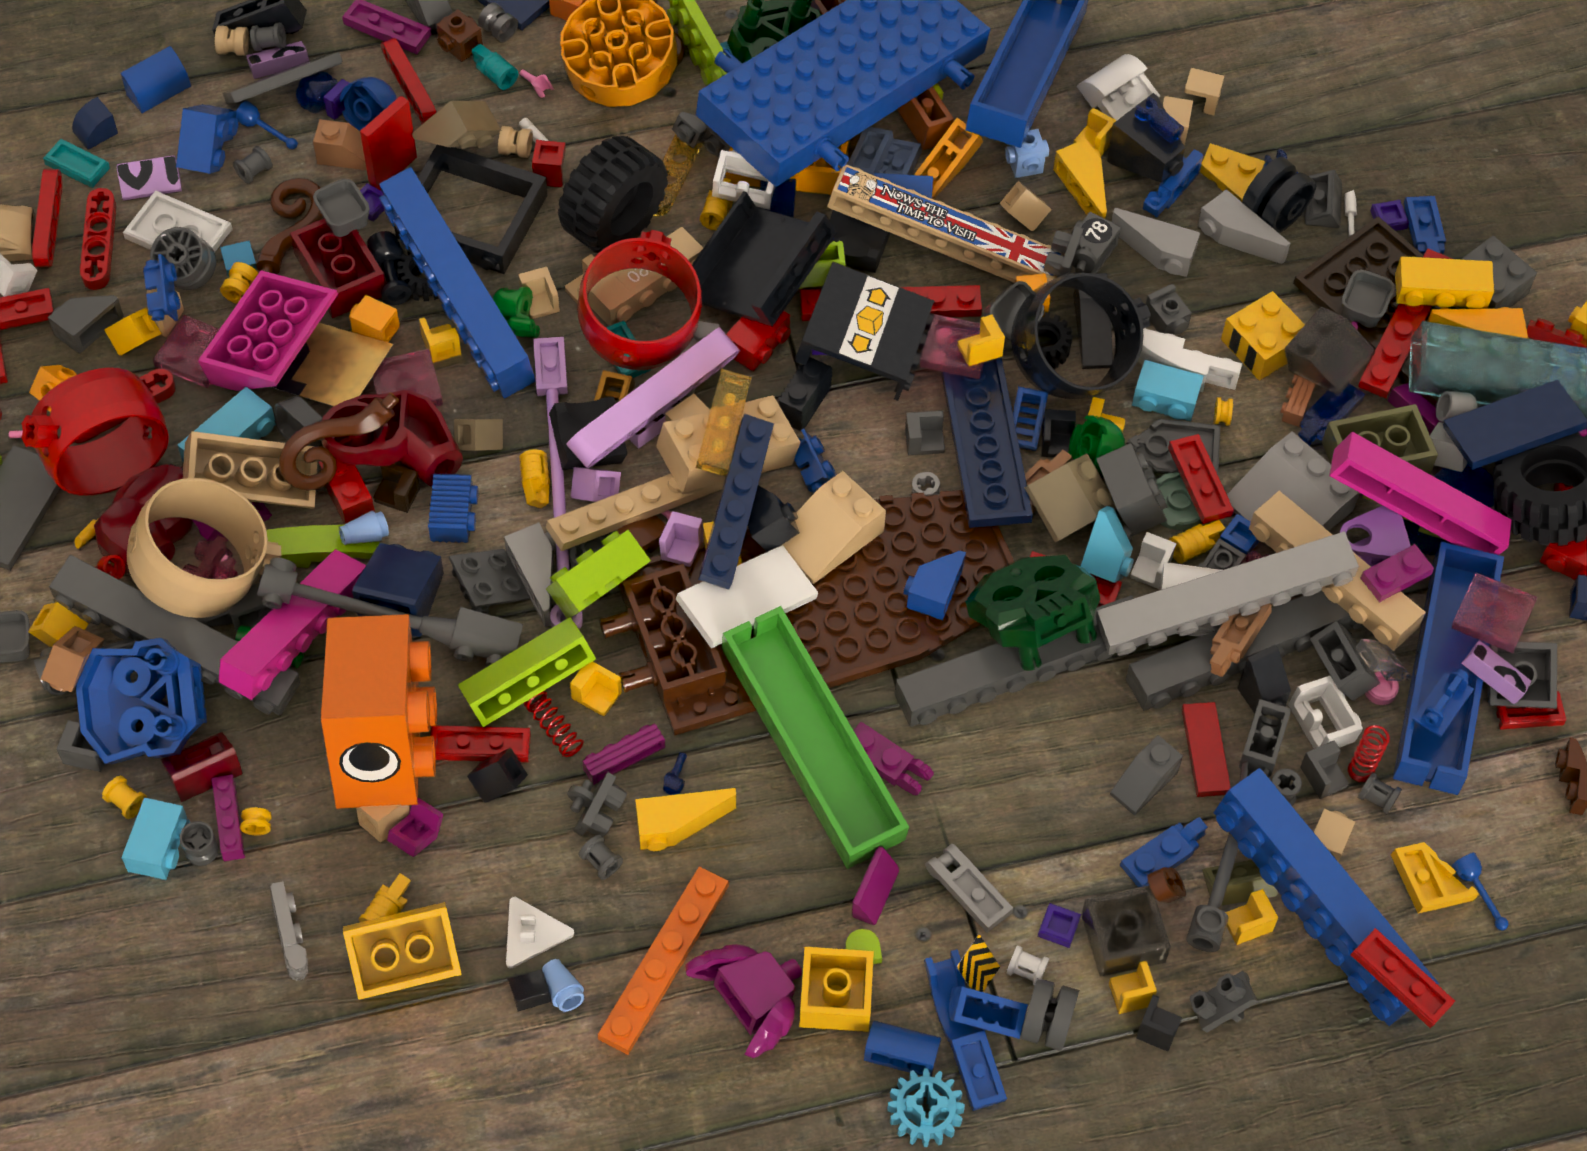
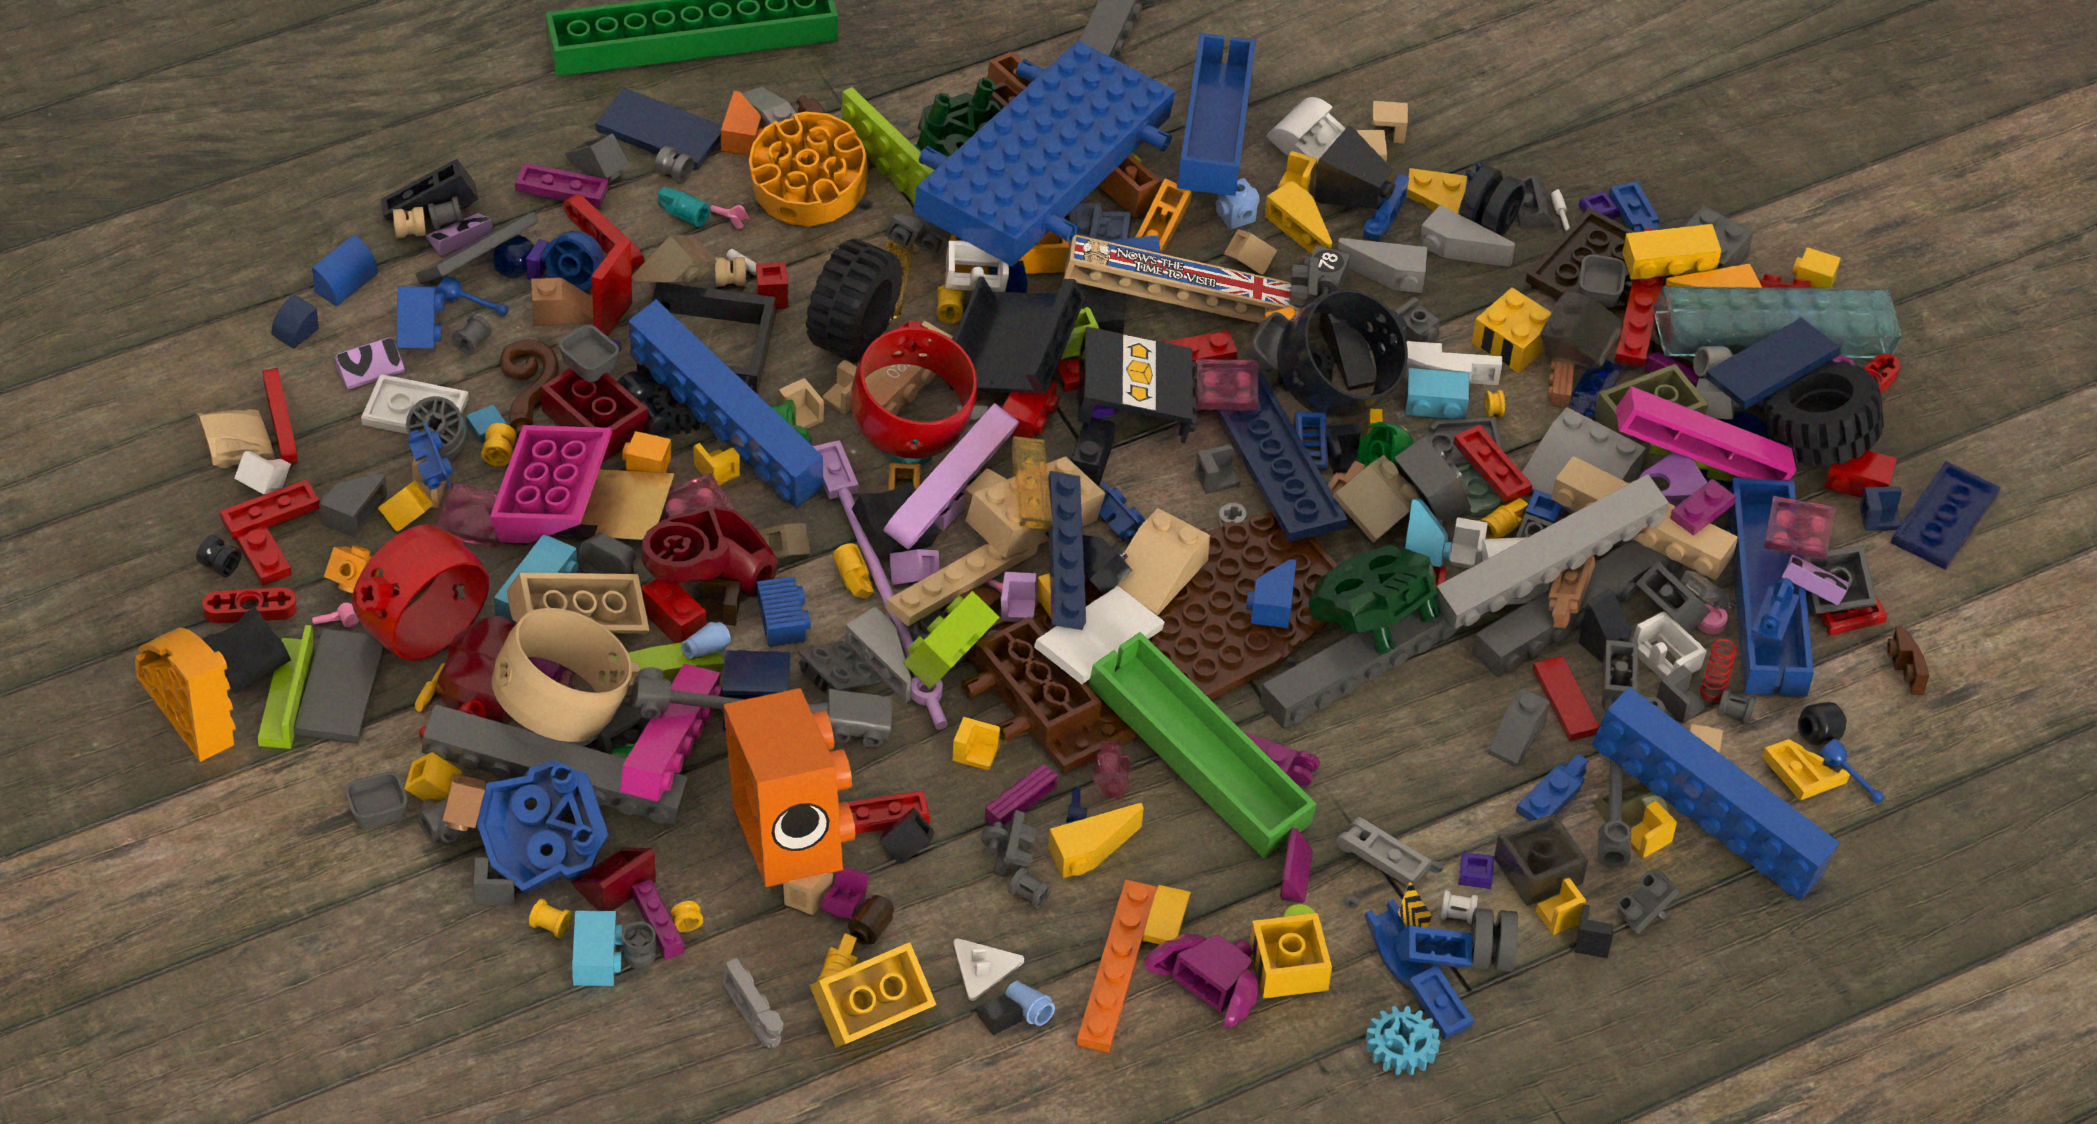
camera: 15 degrees left, 10 degrees down
teal tile [43,139,110,188] -> none
red beam [80,188,117,290] -> none
reddish brown plant [279,392,399,491] -> none
reddish brown brick [436,9,483,62] -> none
lime brick [458,617,596,727] -> none
red piece [524,690,584,757] -> none
blue brick [864,1020,941,1077] -> none
yellow panel [958,315,1005,366] -> none
clear blue bar [1134,97,1184,144] -> none
reddish brown beam [1147,867,1186,903] -> none
red tile [1350,928,1455,1028] -> none
none -> dark brown brick [848,895,894,944]
none -> clear pink hips [1093,741,1132,798]
none -> yellow slope [1143,885,1191,944]
none -> black head [1798,701,1847,746]

